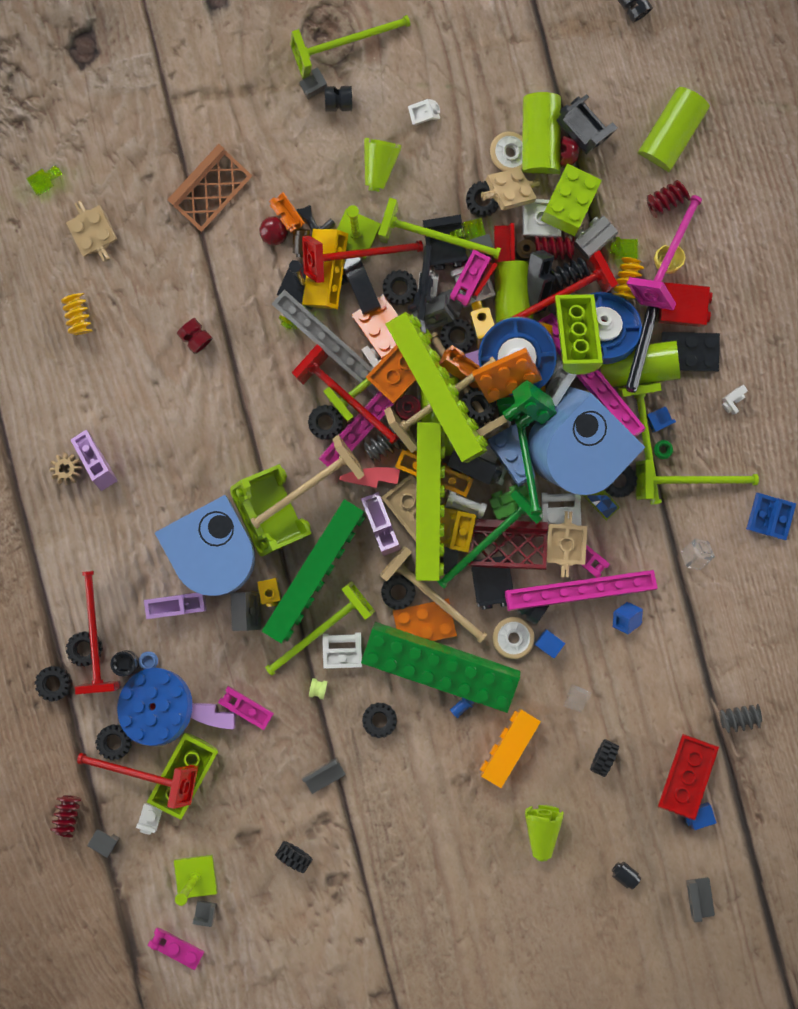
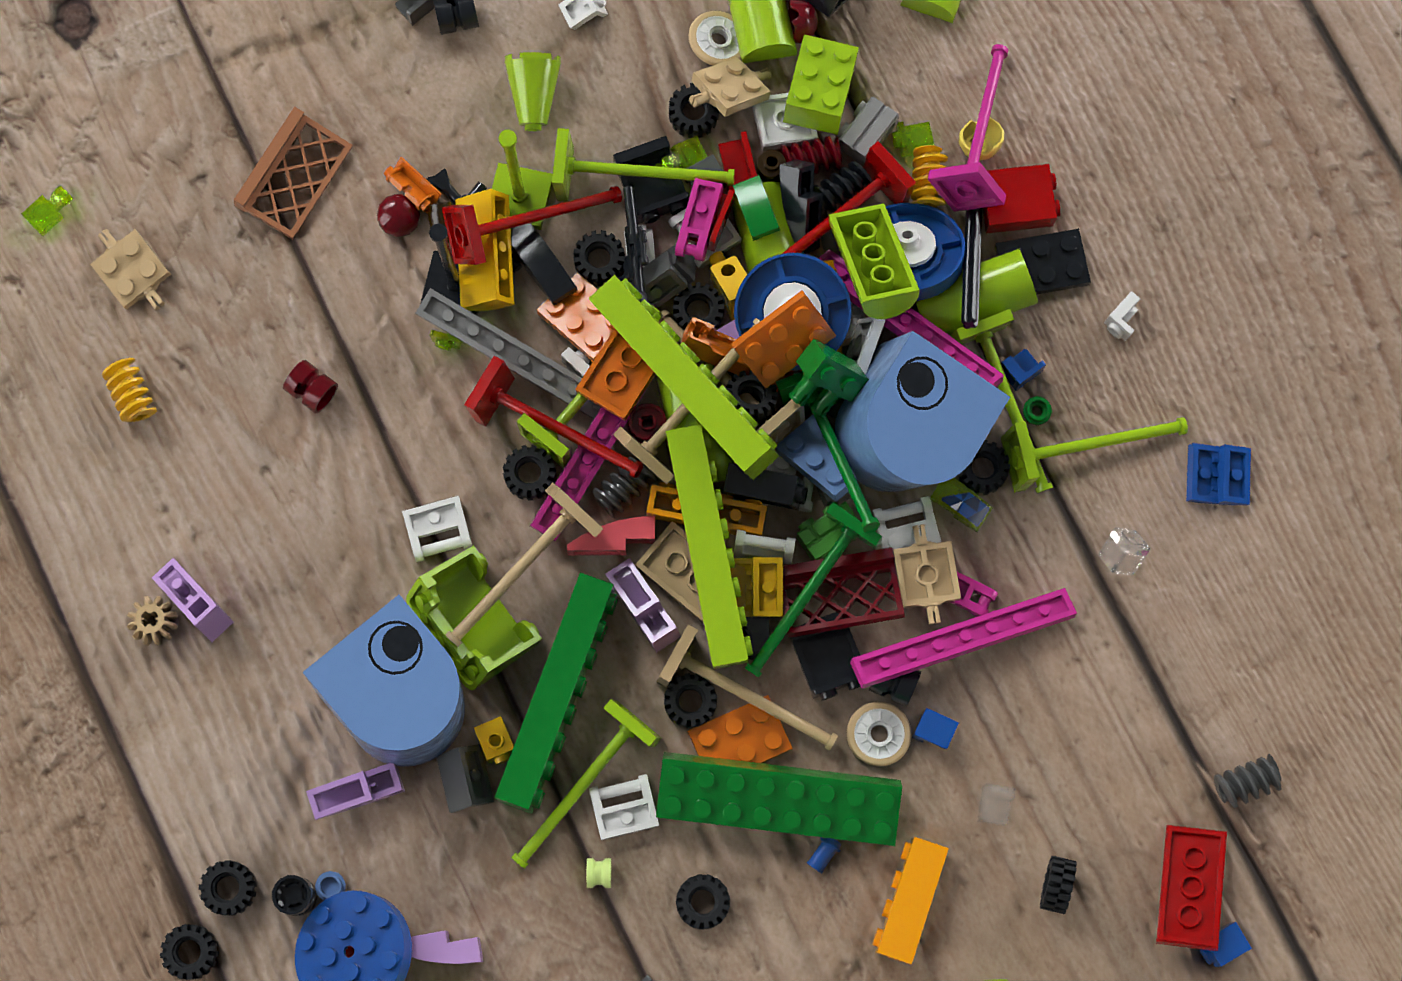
camera: 15 degrees left, 10 degrees down
red tile [75,571,121,695] -> none
dark pink plate [218,686,274,730] -> none
blue panel [613,602,643,634] -> none
dark red piece [647,180,690,218] -> none
none -> white plate [402,496,473,562]
none -> green slope [732,175,780,241]

